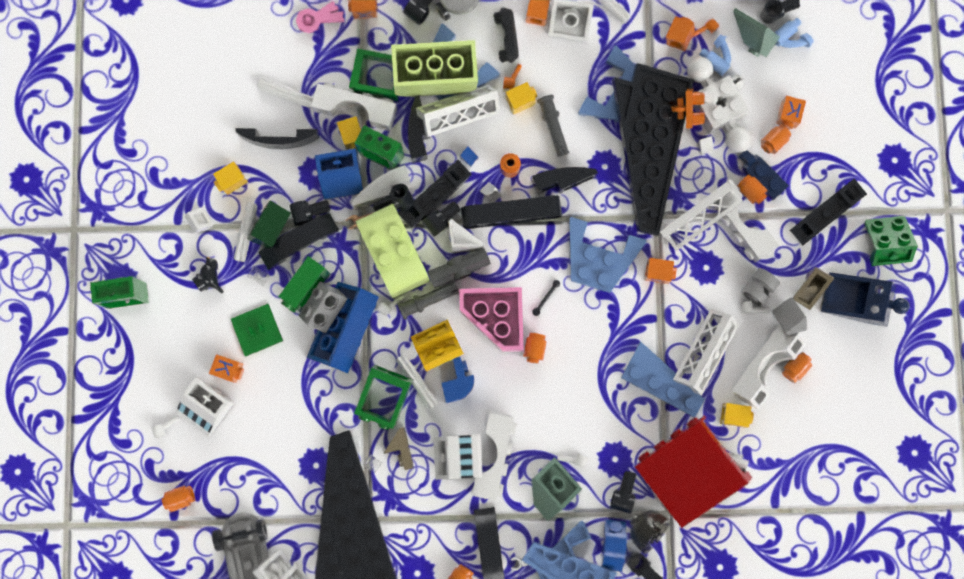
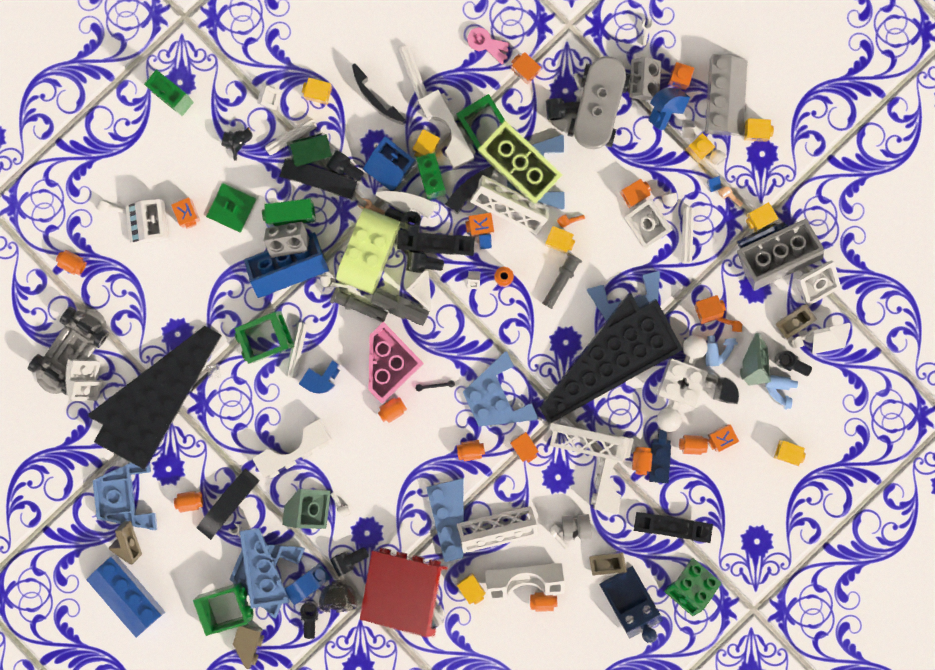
camera: 40 degrees right, 5 degrees up
clear piece [247,266,270,286] -> none
dark tan slope [384,427,414,470] -> none
yellow slope [411,319,464,372] -> none
white slope [433,434,482,480] -> none
black beam [461,195,562,229] -> none
black piece [493,7,519,63] -> none
black slope [531,167,598,195] -> none
orange hips [671,89,705,128] -> none
white piece [698,136,714,155] -> none
light grey slope [772,297,807,335] -> none
none -> orange brick [457,440,485,461]
none -> orange brick [465,213,494,237]
none -> black brick [713,377,739,404]
none -> yellow brick [773,440,806,466]

